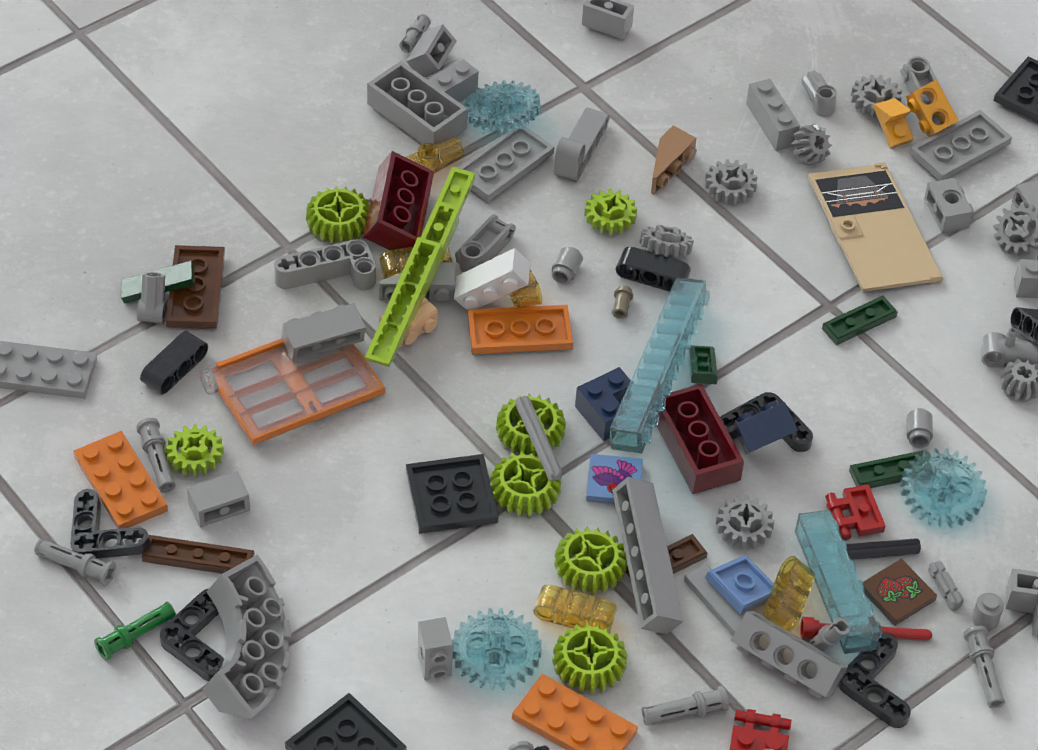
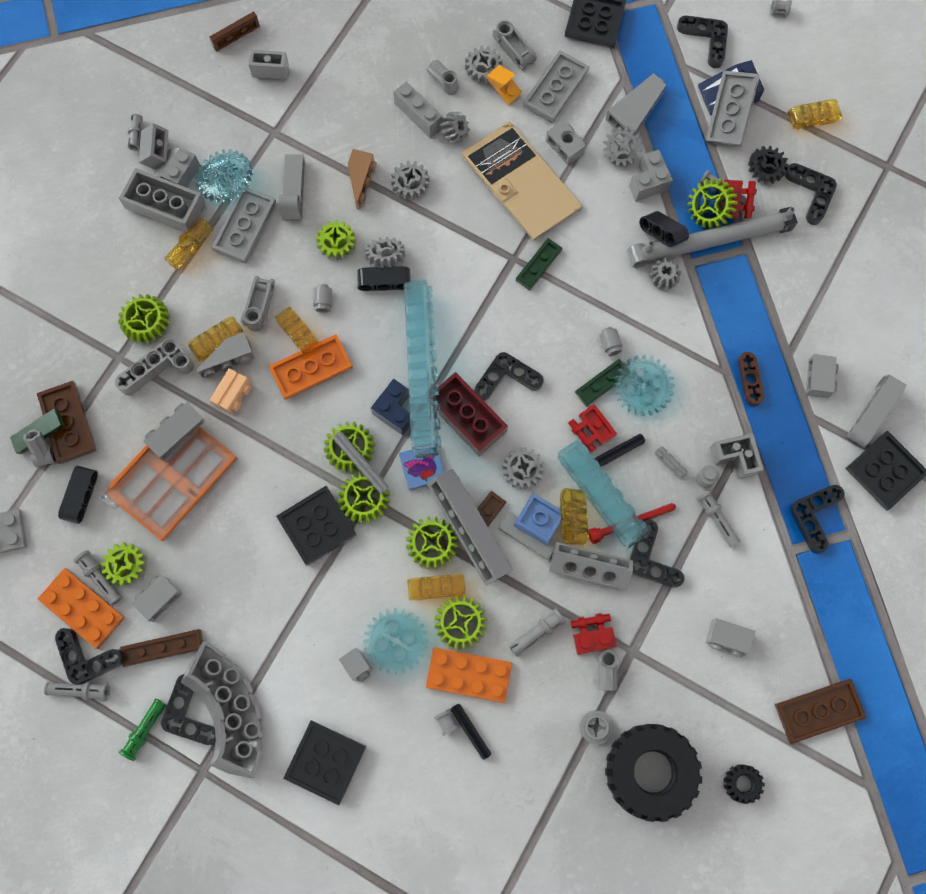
camera: 20 degrees left, 25 degrees up
dark red brick [363,151,434,258] -> none
lime slope [365,167,475,367] -> none
white brick [454,248,530,311] -> none
dark tan pin [612,286,634,319] -> none
dark green tile [688,345,718,385] -> none
dark blue brick [733,400,798,454] -> none
light grey pin [809,618,850,652] -> none
reddish brown tile [859,558,937,626] -> none
light orange brick [906,79,959,137] -> none

